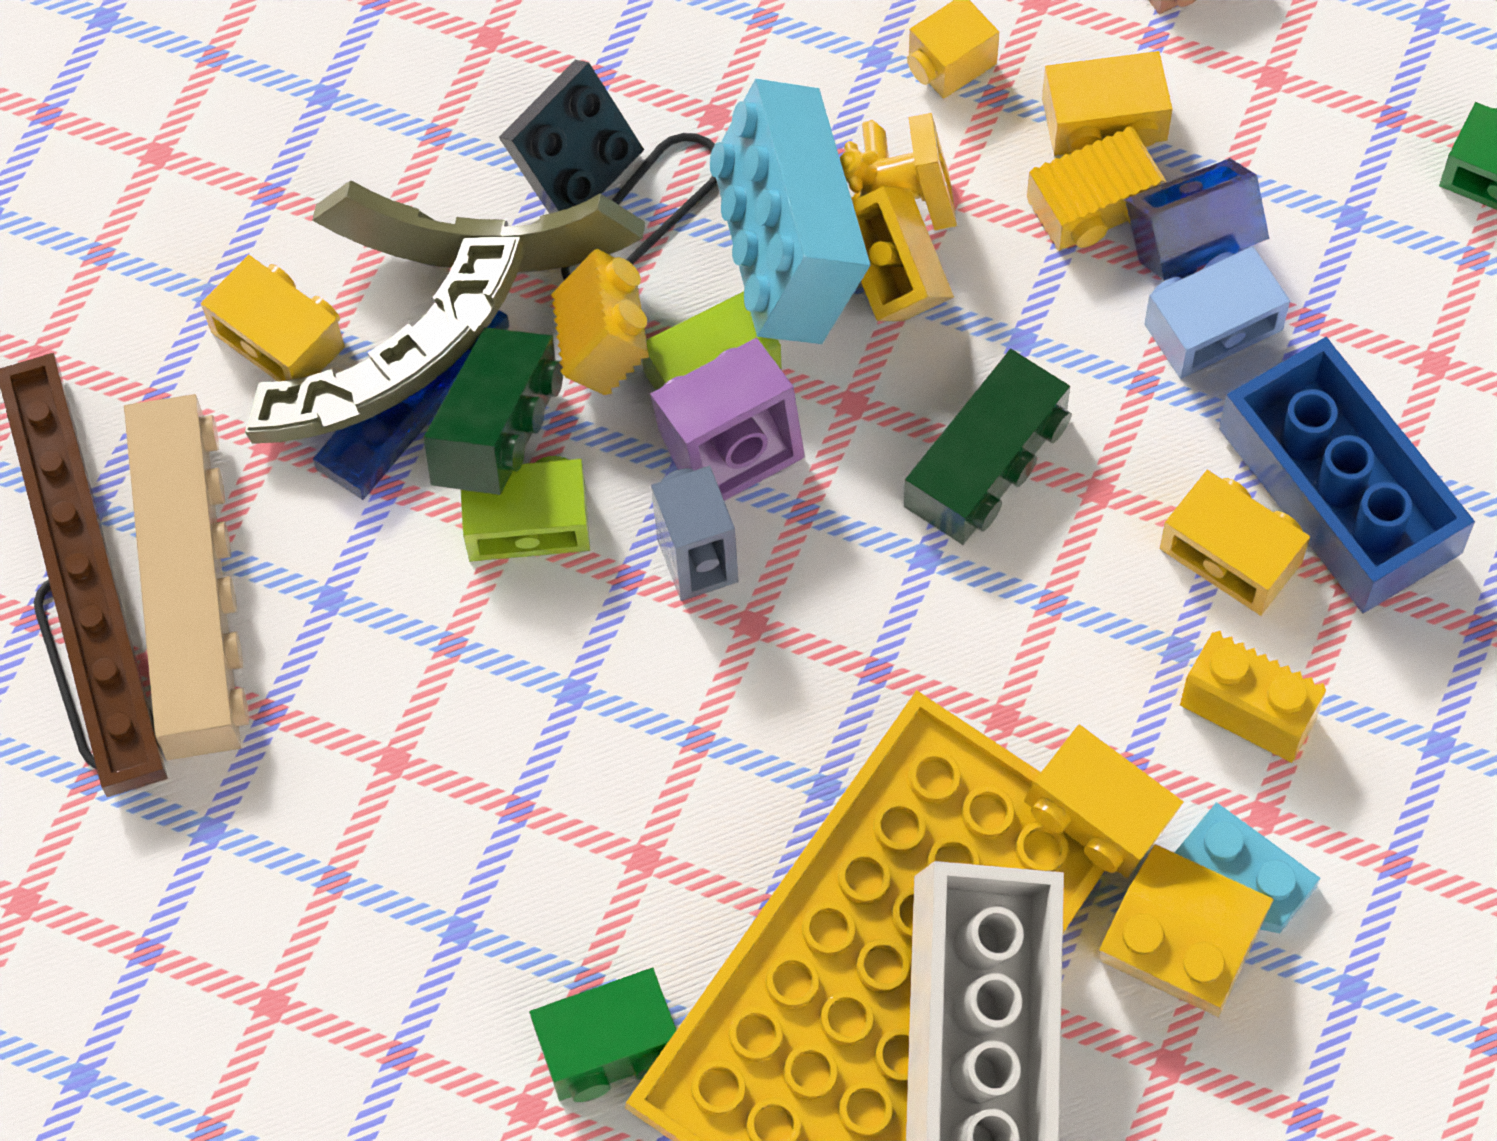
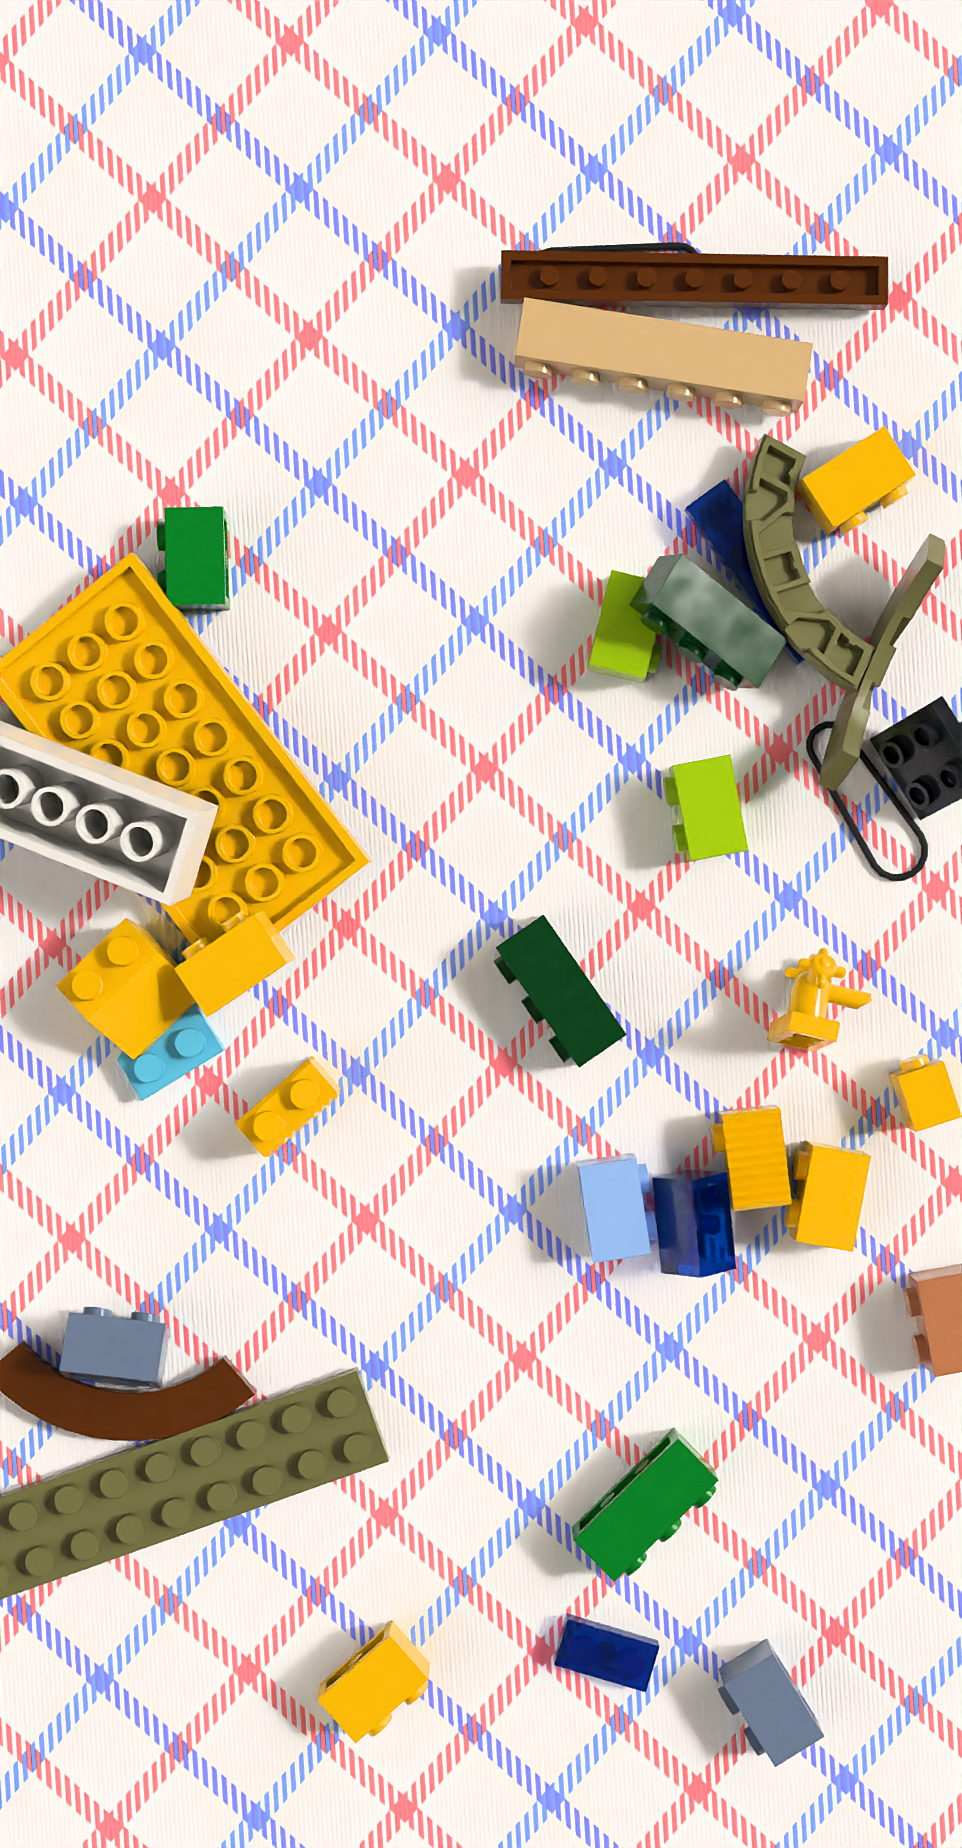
camera: 110 degrees right, 25 degrees up
yellow brick [551,249,649,395] -> none
medium lavender slope [650,337,805,501] -> none
sand blue brick [651,465,739,601] -> none
medium azure brick [710,78,870,344] -> none
yellow brick [852,186,954,322] -> none
yellow brick [1159,469,1310,616] -> none
blue brick [1219,336,1475,614] -> none

